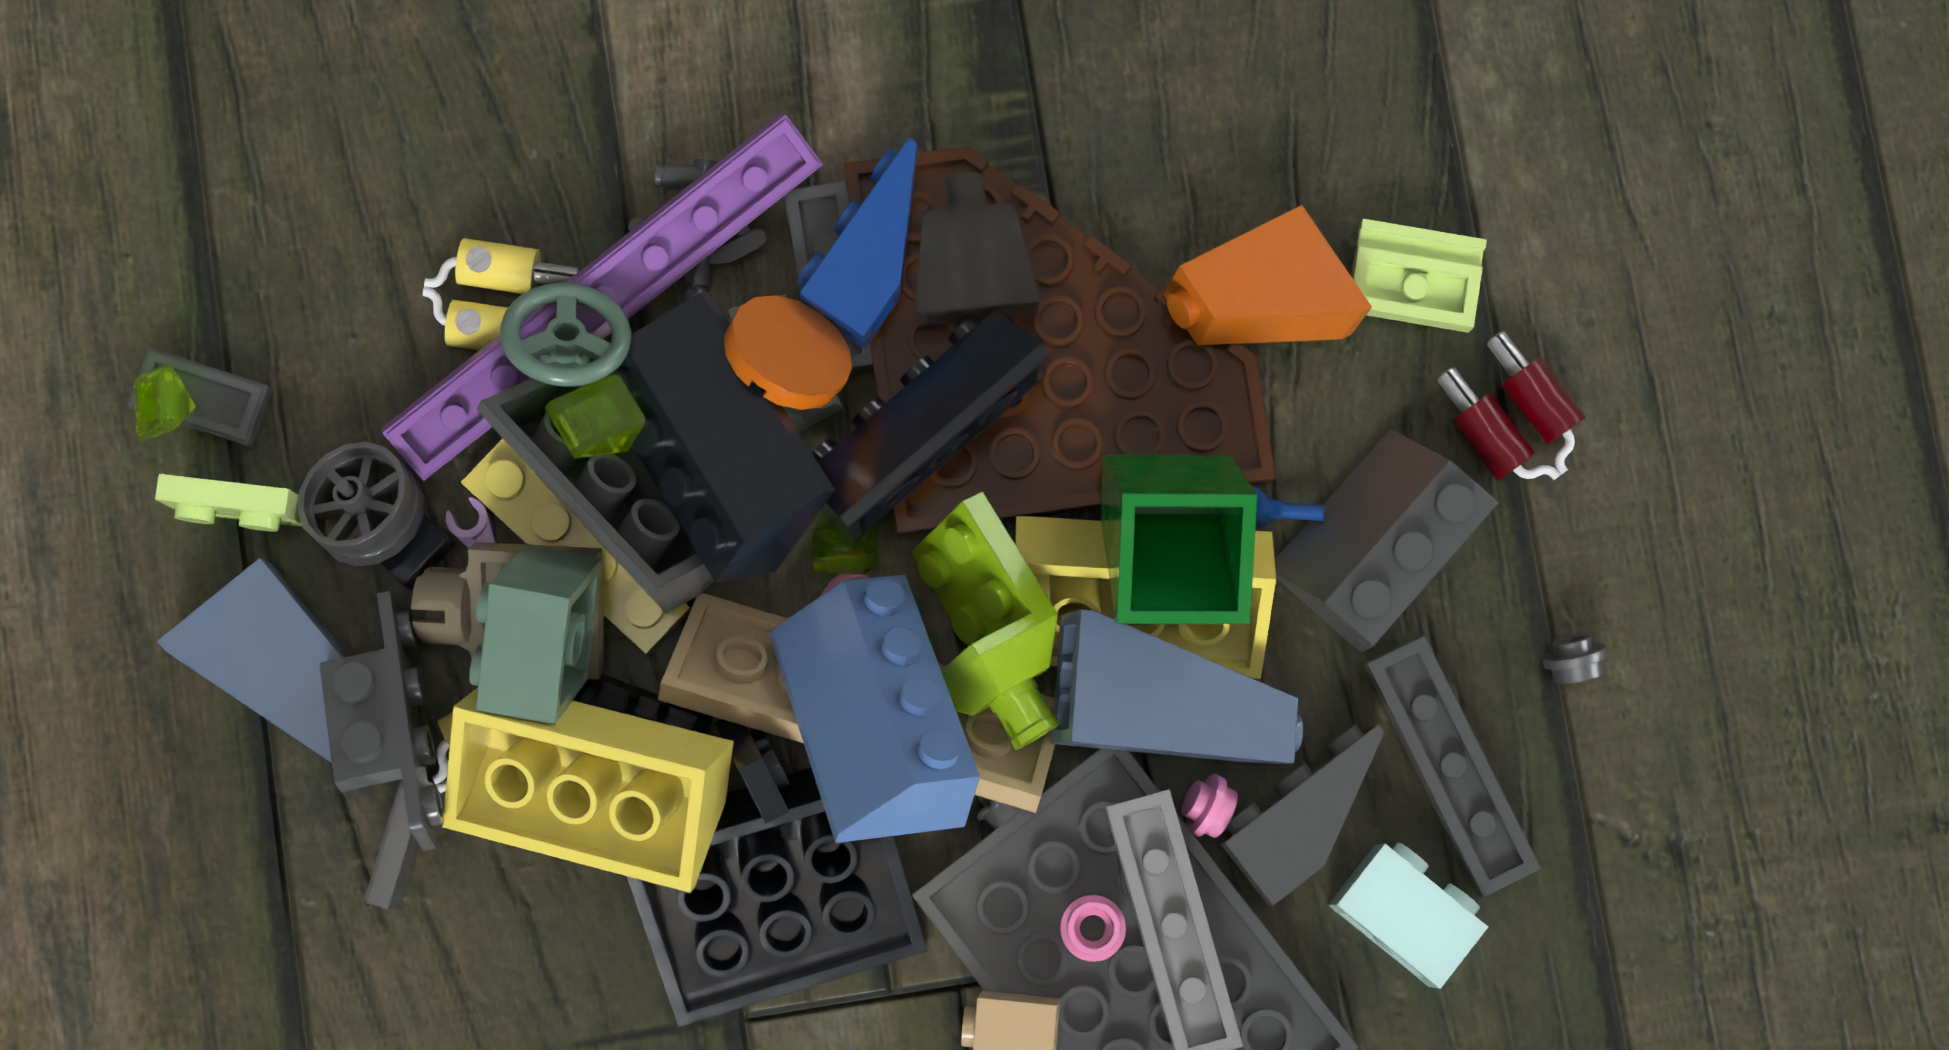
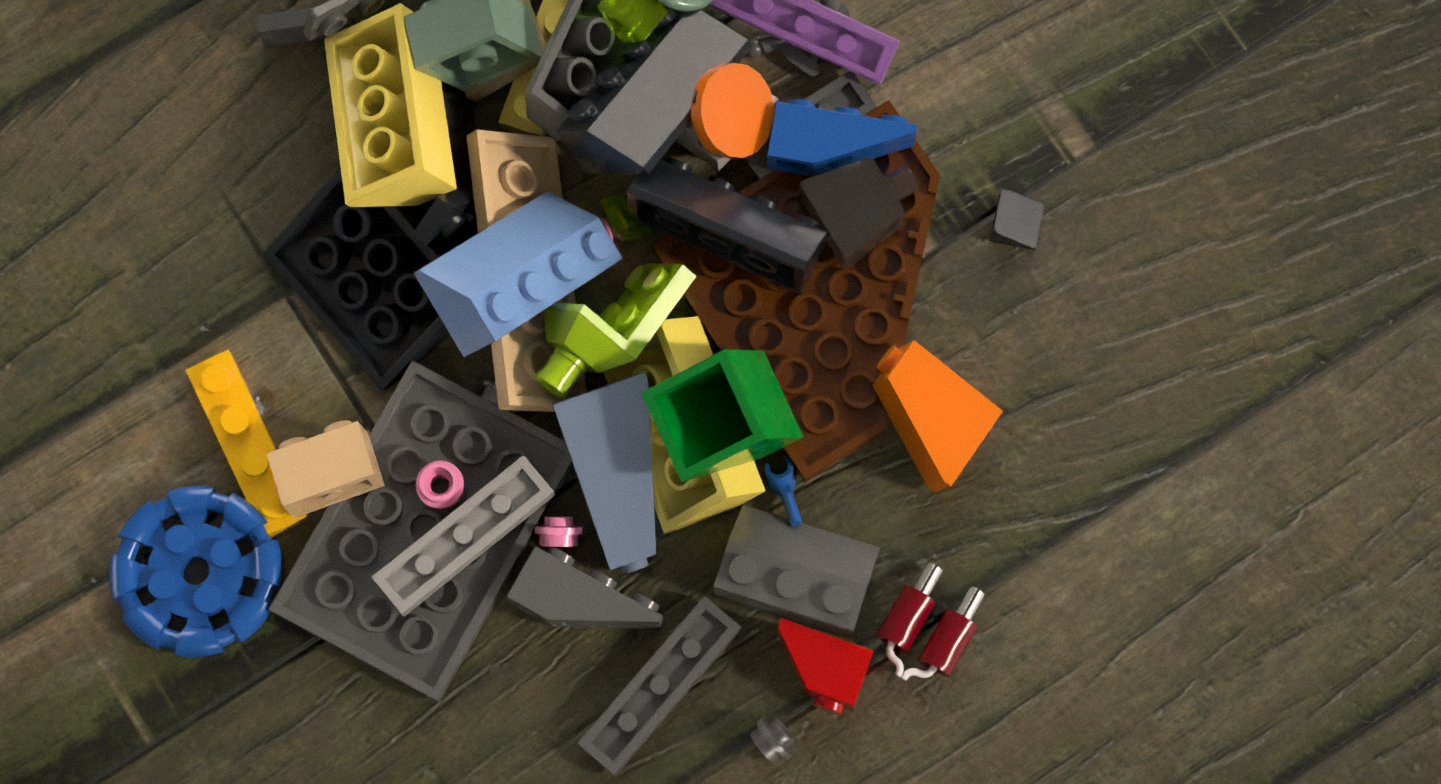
camera: 75 degrees right, 5 degrees down
light aqua brick [1328,842,1488,989] -> none
yellowish green plate [1351,219,1487,333] -> none
none -> red slope [778,618,873,715]
none -> slope [989,189,1045,250]

